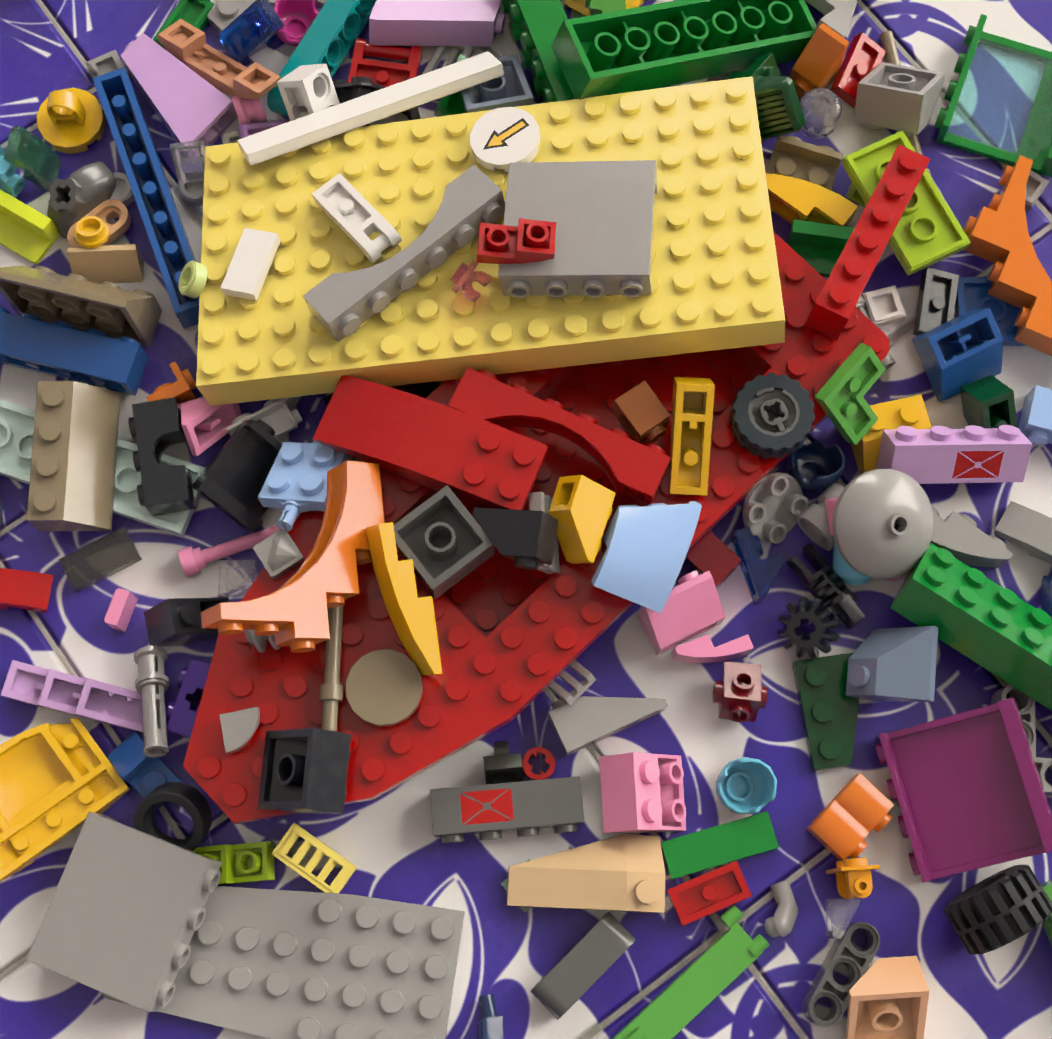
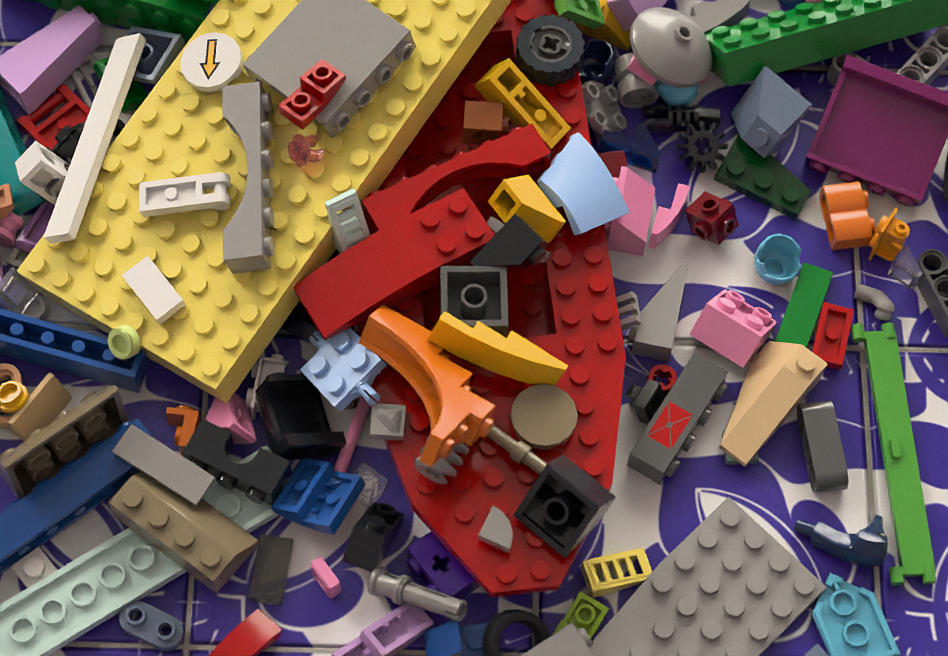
camera: 55 degrees left, 10 degrees down
none -> light grey tile [112,424,215,507]
none -> blue slope [271,458,366,535]
none -> light aqua slope [325,188,370,254]

